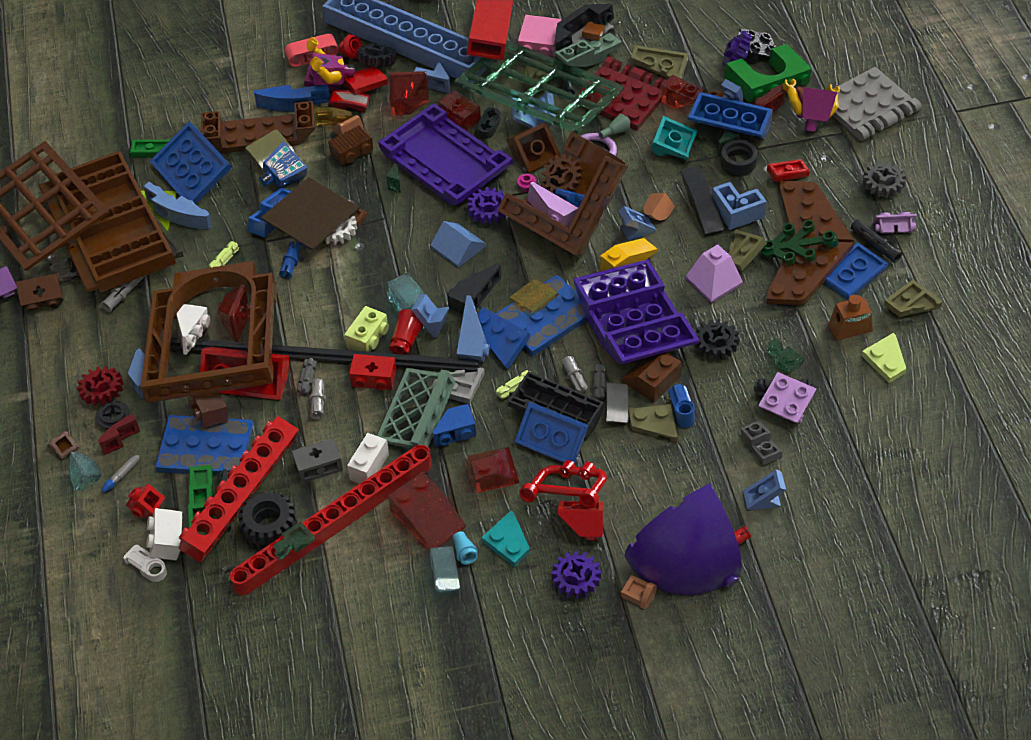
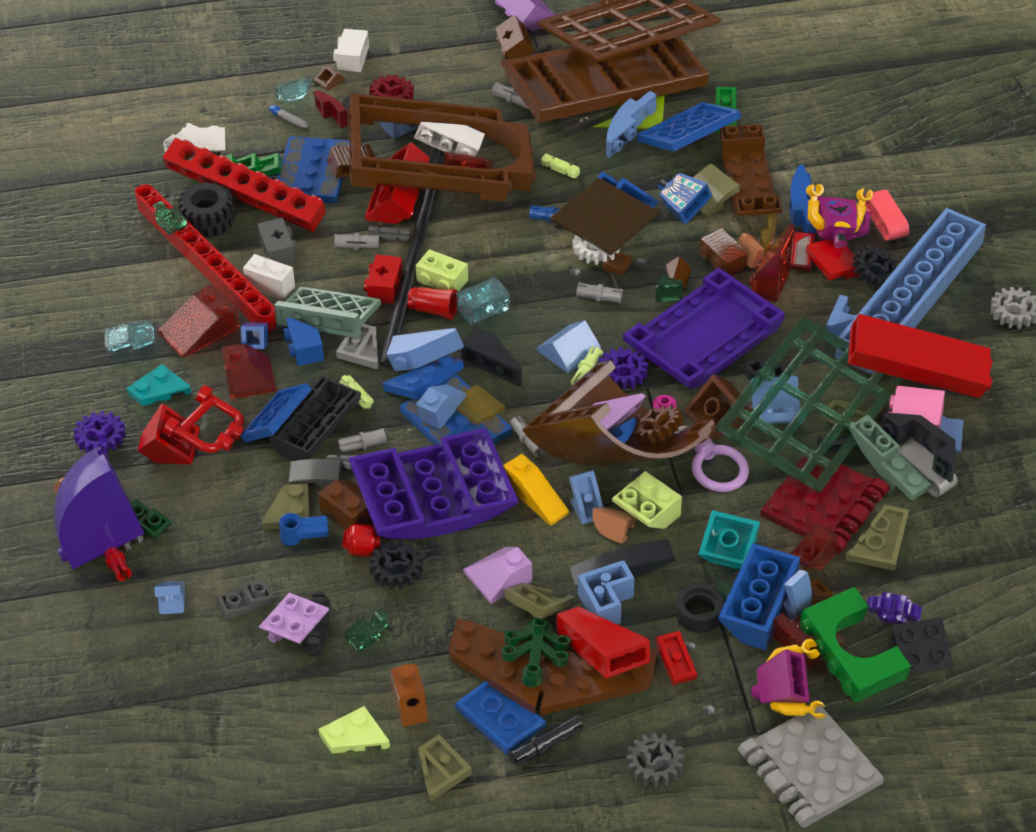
camera: 90 degrees right, 5 degrees down
red brick [125,484,165,519] -> none
red cone [339,34,362,59] -> none
clear red slope [389,71,429,115] -> none
medium blue slope [411,294,449,338] -> none
clear red brick [438,90,481,131] -> none
medium azure cone [453,532,478,565] -> none
dark orange tile [582,22,605,41] -> none
sand green cone [598,114,630,139] -> none
lavender hinge [873,212,917,234] -> none
none -> blue brick [241,323,268,349]
none -> white brick [333,29,369,72]
none -> red head [342,524,380,557]
none -> medium blue slope [416,385,467,429]
none -> light grey pin [509,416,545,458]
none -> red slope [557,606,650,679]
none -> yellowish green pin [571,346,603,385]
none -> light grey pin [576,282,623,304]
none -> yellowish green slope [612,471,682,529]
none -> reddish brown slope [666,257,691,291]
none -> clear red slope [749,223,795,302]

